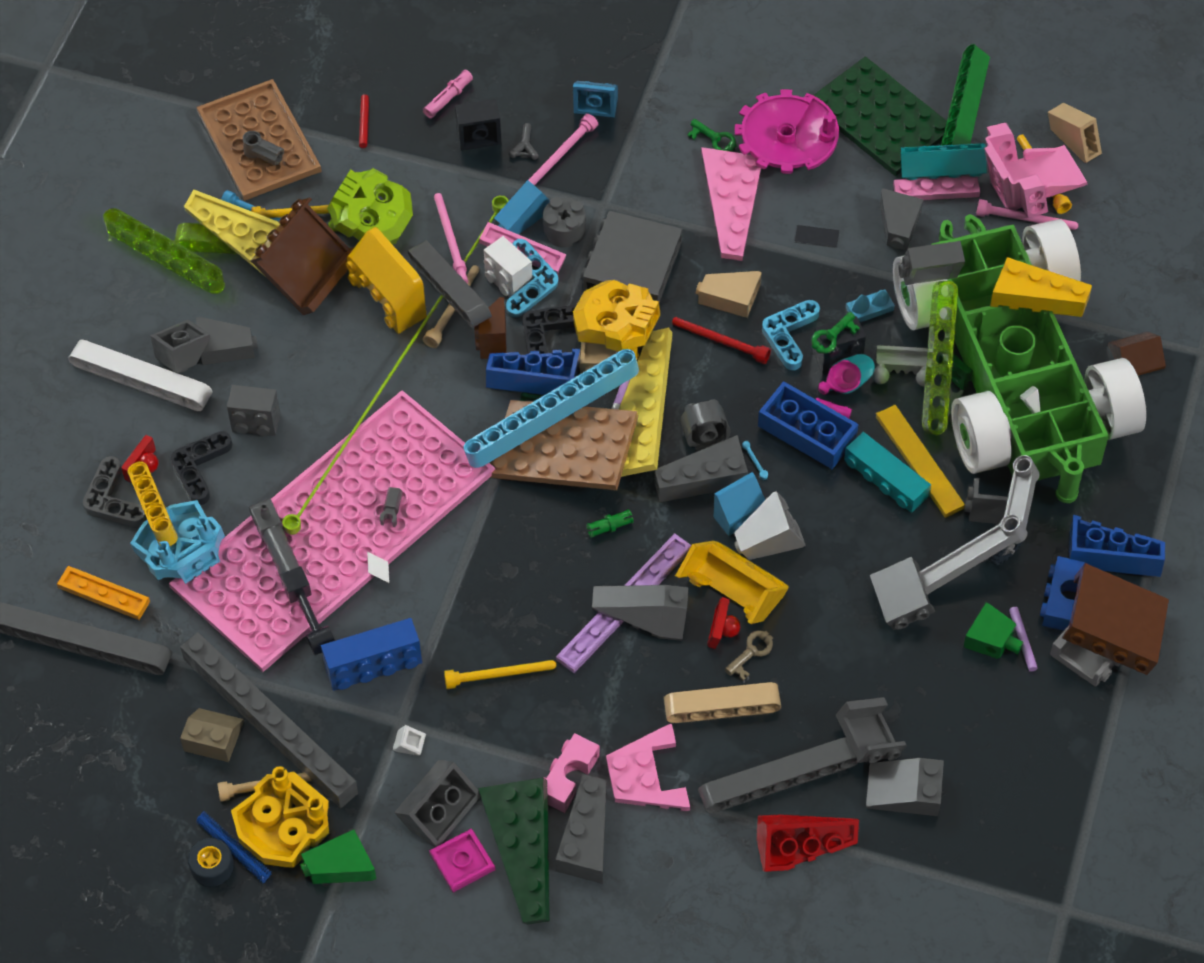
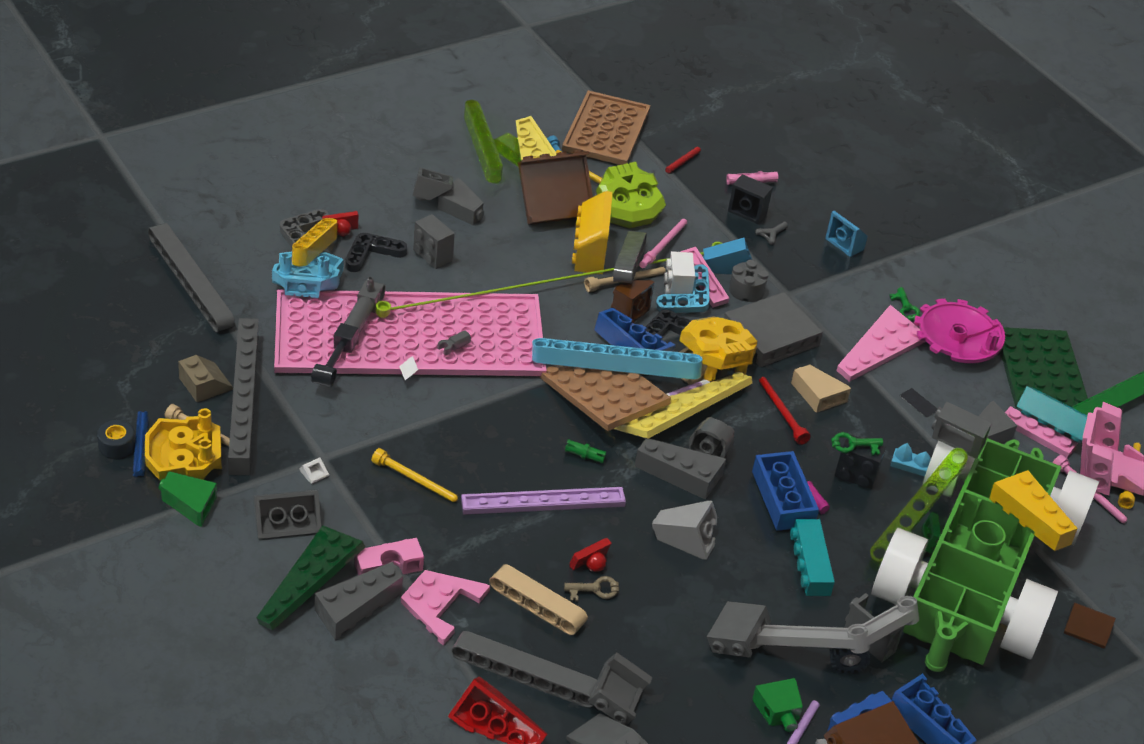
camera: 35 degrees right, 15 degrees down
light orange plate [57,566,150,620] -> none
white beam [68,340,213,411] -> none
dark grey piece [243,131,284,165] -> none
blue brick [321,618,422,691] -> none
dark pink tile [429,828,495,893] -> none
bright pink piece [529,114,598,186] -> none
dark grey wedge [592,585,688,641] -> none
yellow windscreen [675,541,789,624] -> none
dark azure slope [713,472,765,536] -> none
medium azure hinge [742,441,768,480] -> none
medium azure beam [762,300,820,370] -> none
dark pink hair [818,354,875,395] -> none
light grey gear [872,345,934,387] -> none
yellow tile [876,405,965,518] -> none
white slope [1020,386,1040,414] -> none

